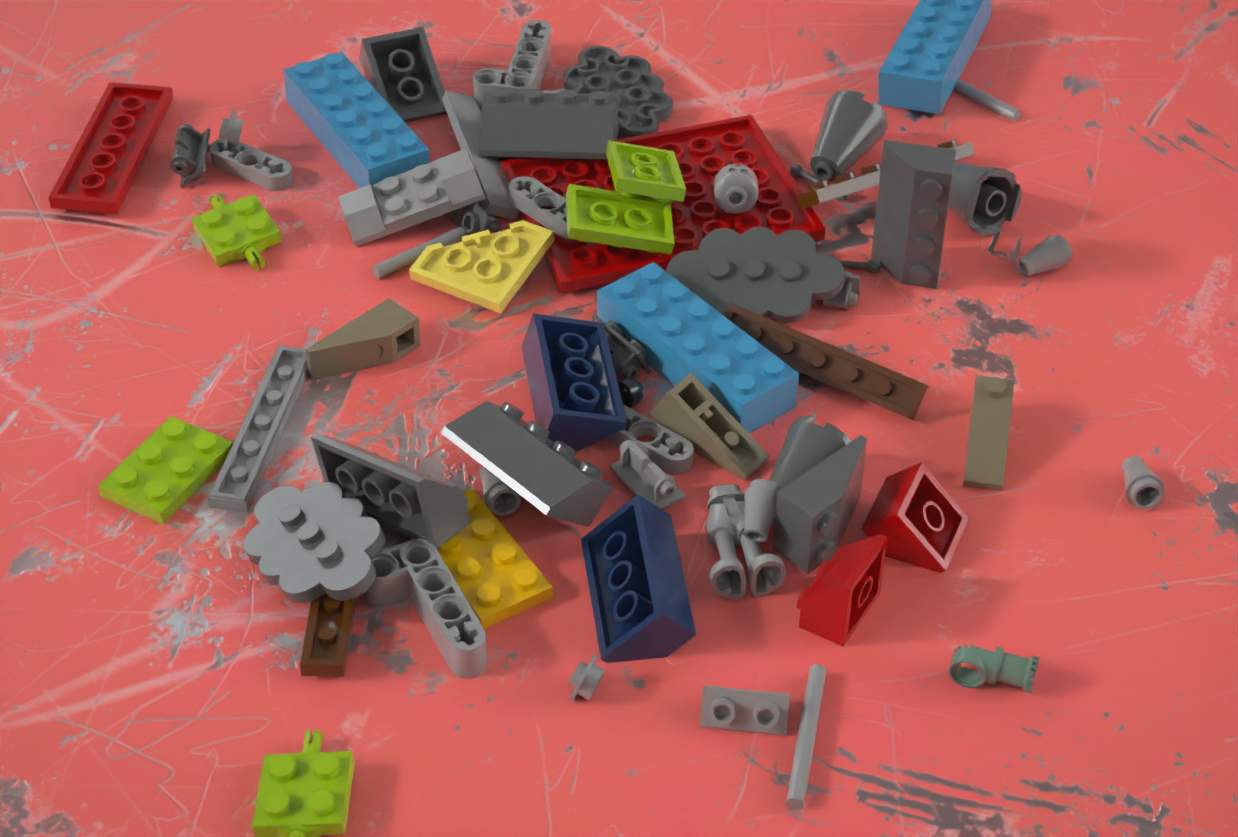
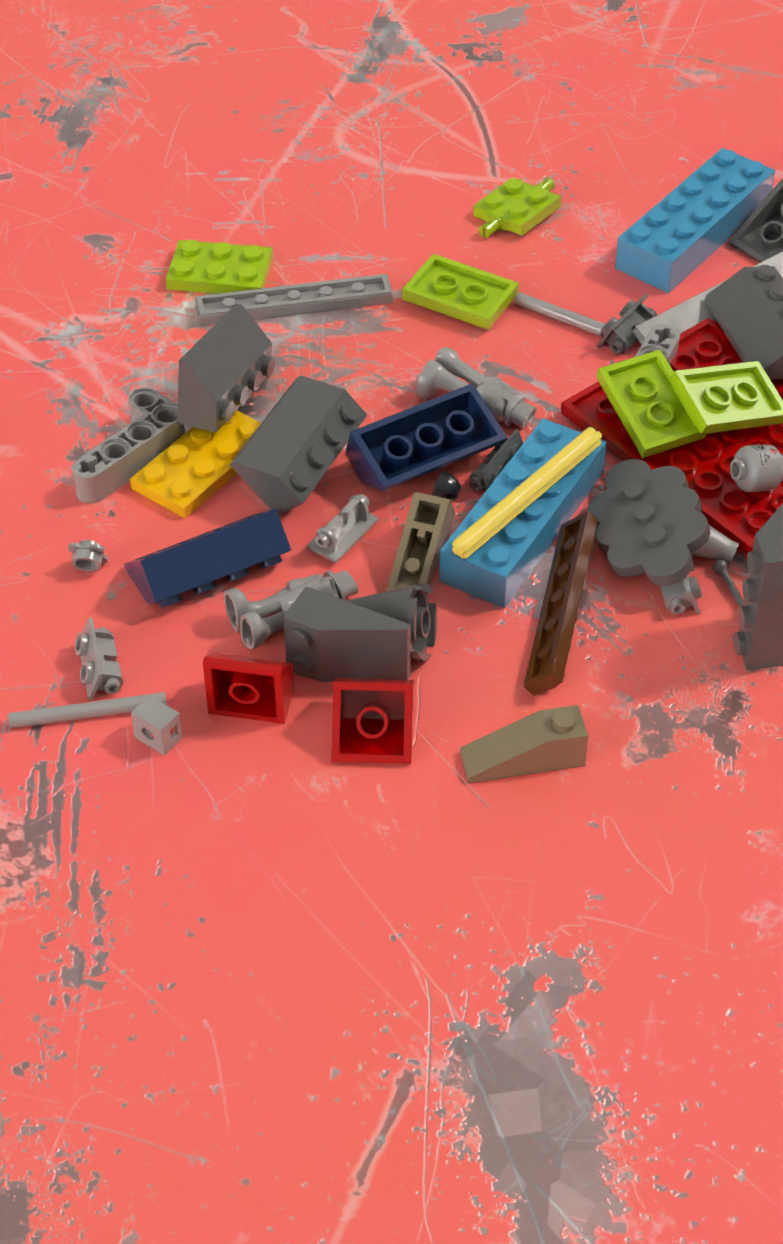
camera: 70 degrees right, 5 degrees up
red plate [48,82,173,214] -> none
dark grey hinge [170,124,211,188] -> none
light grey beam [209,138,293,191] -> none
light grey plate [219,110,244,149] -> none
plate [243,482,386,603] -> none
reddish brown plate [300,593,356,677] -> none
dark tan slope [306,298,421,380] -> none
light grey piece [339,148,485,247] -> none
light yellow plate [409,220,555,314] -> none
light grey beam [606,405,694,474] -> none
sand green connector [948,644,1039,693] -> none
light grey cone [1121,456,1165,510] -> none
none -> light grey piece [131,695,183,756]
none -> lime plate [402,254,519,330]
none -> light grey piece [415,347,537,428]
none -> light yellow axle [452,427,602,559]

